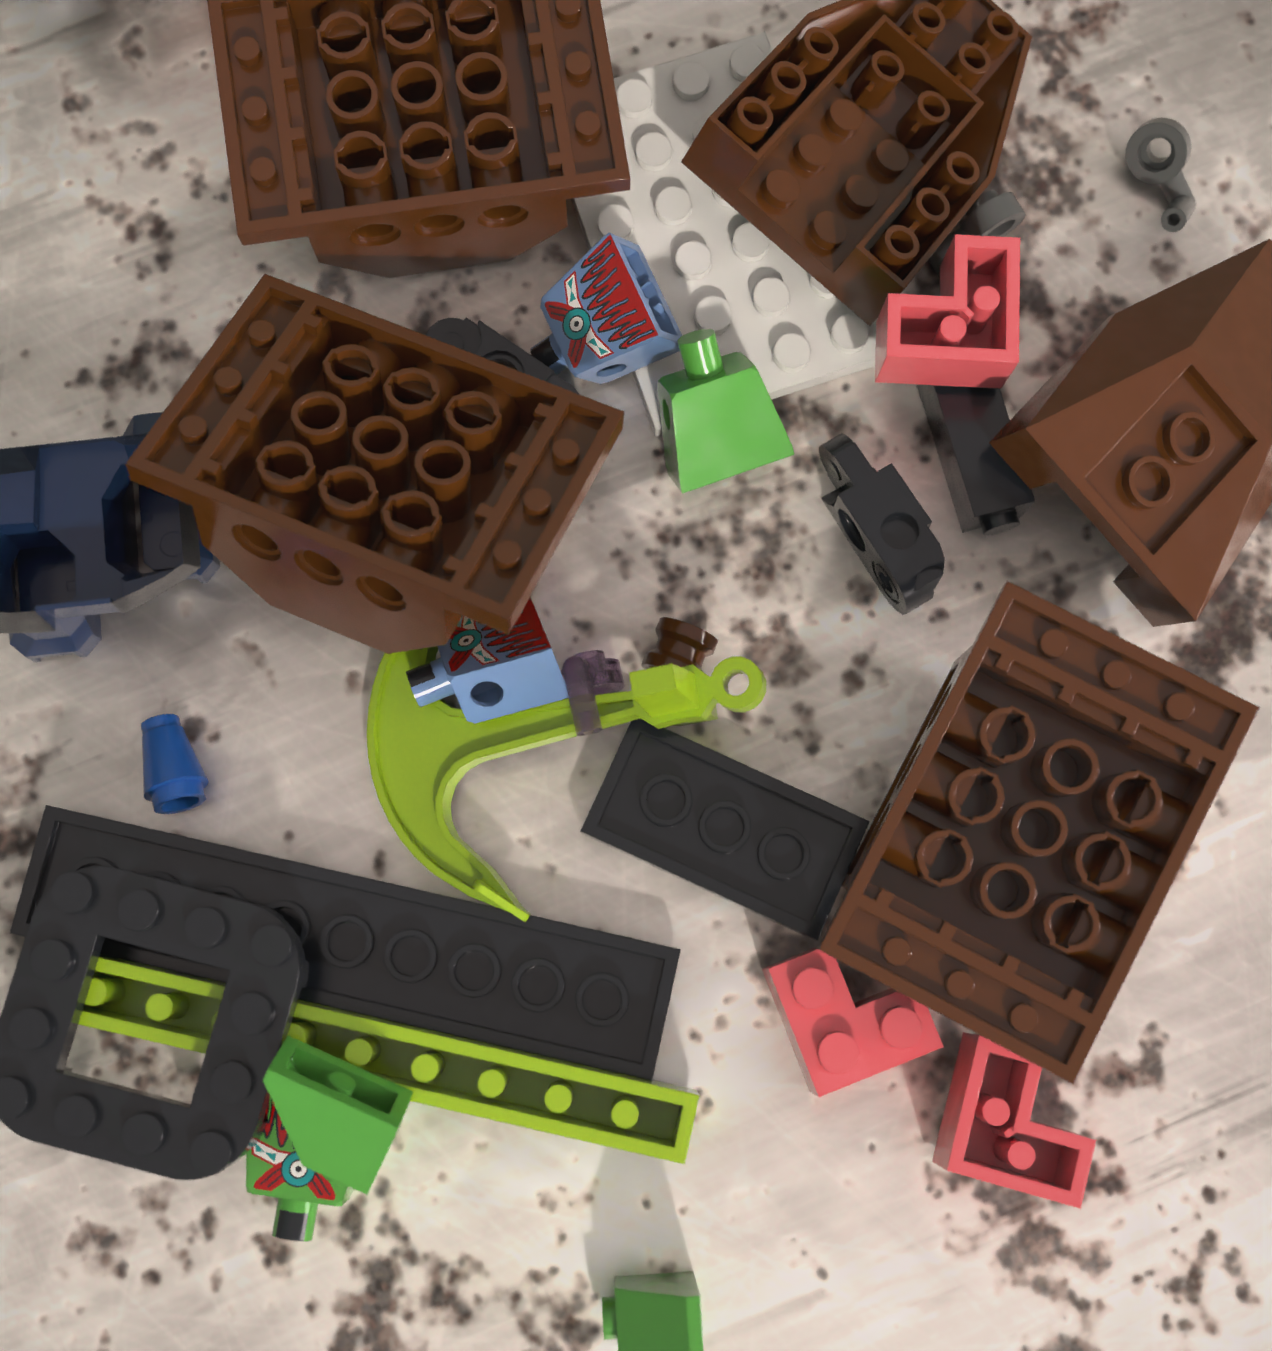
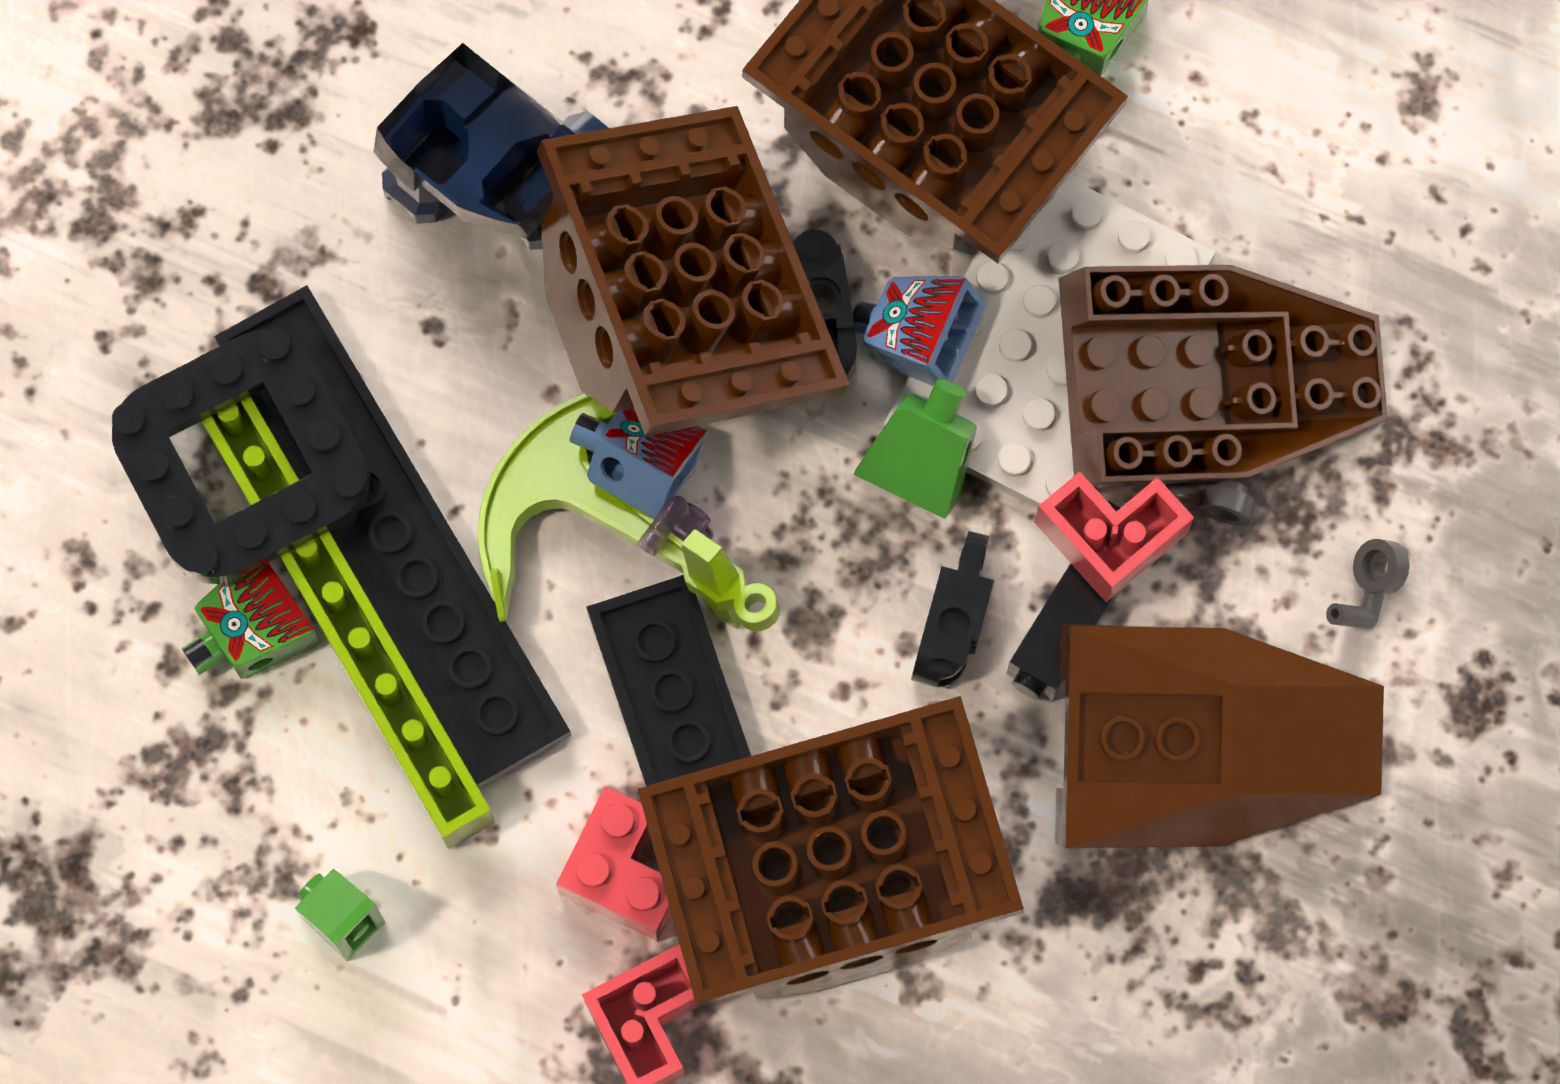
camera: 50 degrees right, 5 degrees down
blue cone [141,714,209,814] -> none
bright green slope [263,1036,414,1195] -> none
reddish brown wheel [641,617,718,671] -> none

